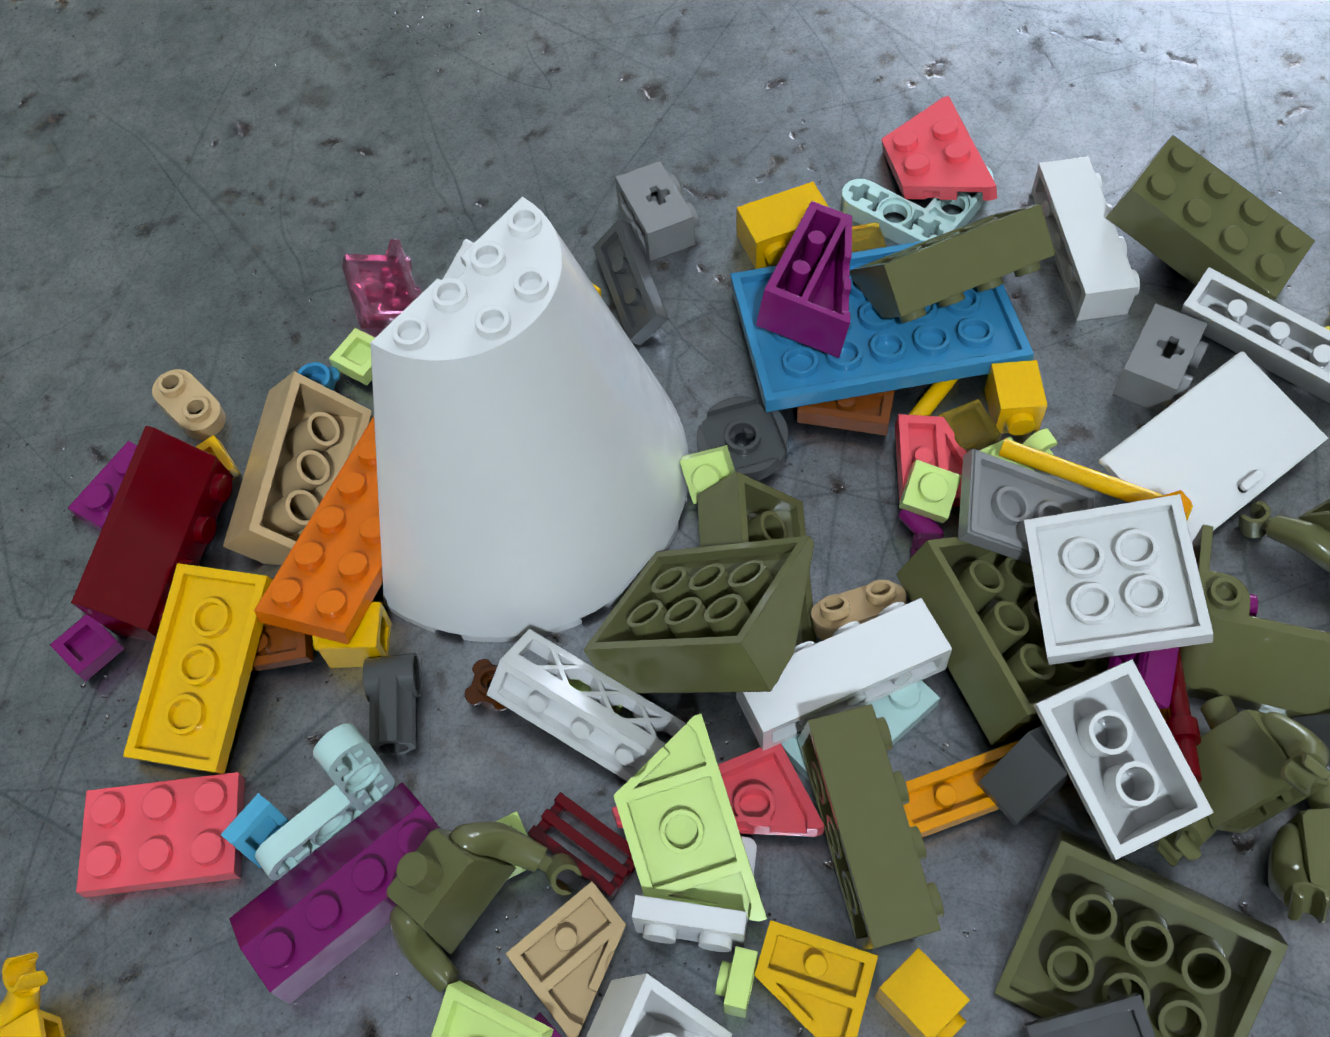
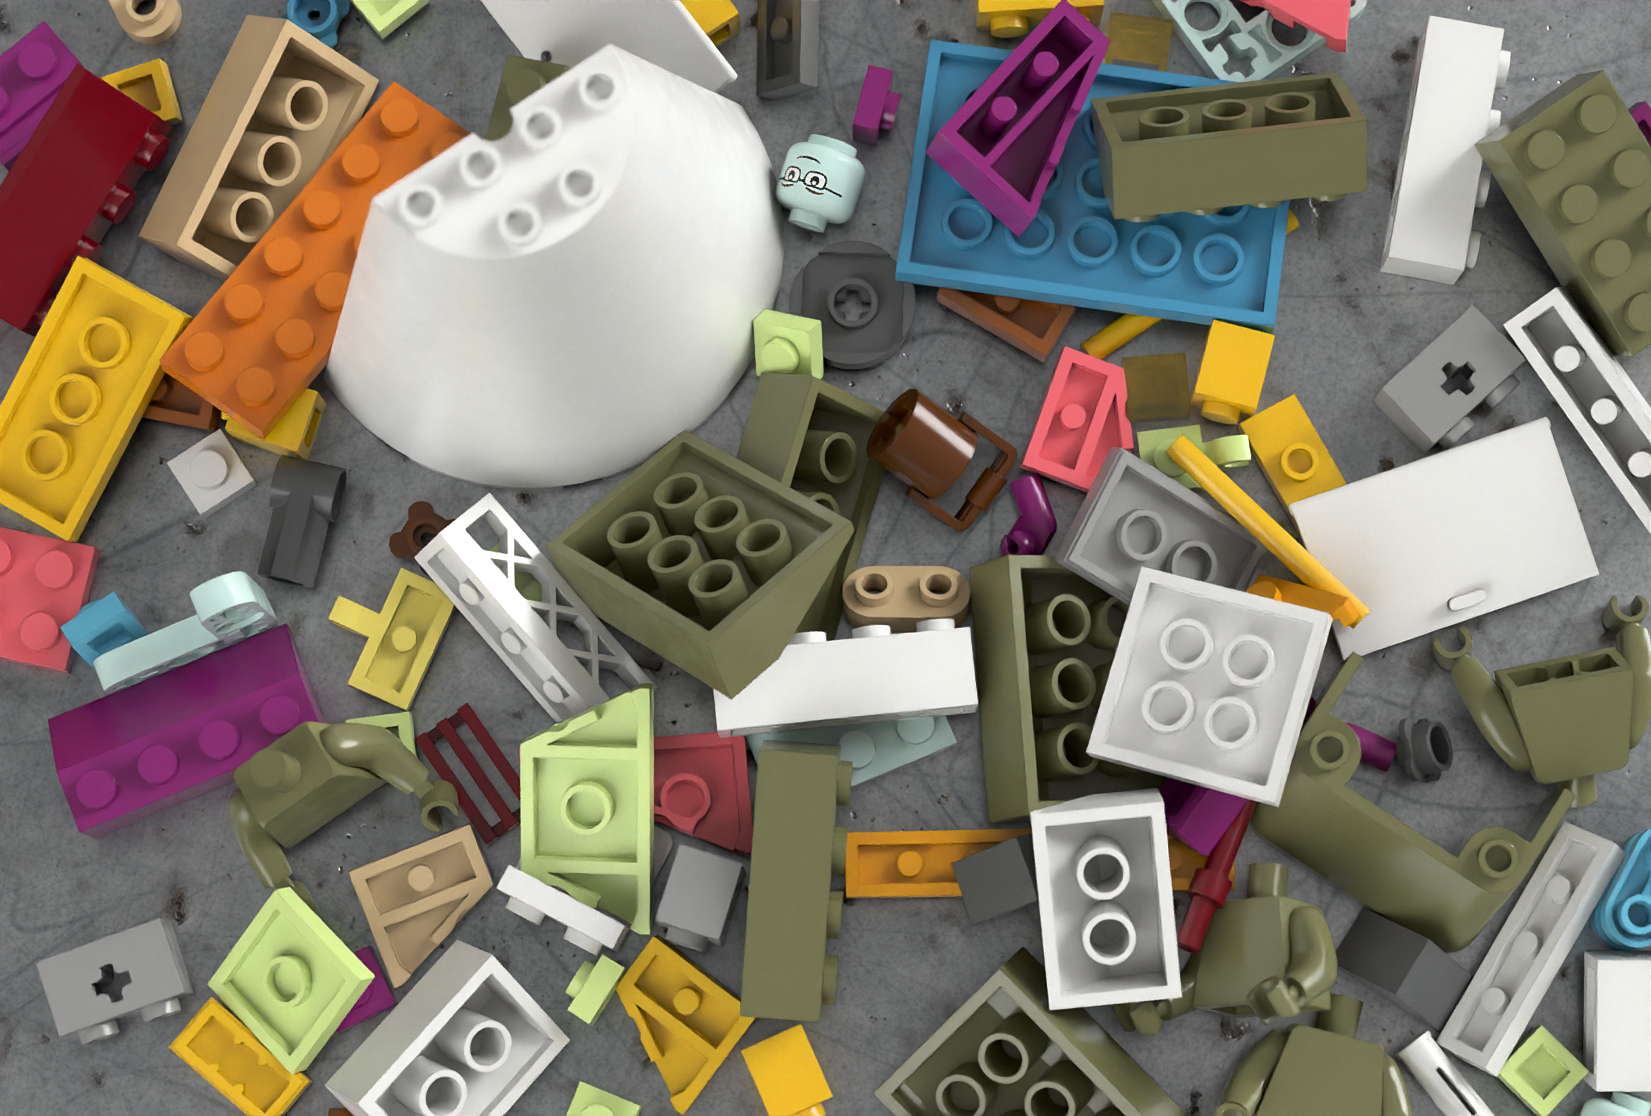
camera: 15 degrees right, 20 degrees up
yellowish green plate [899,459,962,523] -> none
none -> white plate [167,429,258,519]
none -> light yellow plate [328,568,456,712]
none -> light grey brick [655,844,746,954]
none -> light aqua head [775,134,866,232]
none -> magenta plate [853,65,902,147]
none -> reddish brown piece [866,389,1017,531]
none -> yellow plate [1237,394,1347,536]
none -> dark grey plate [1396,718,1453,782]

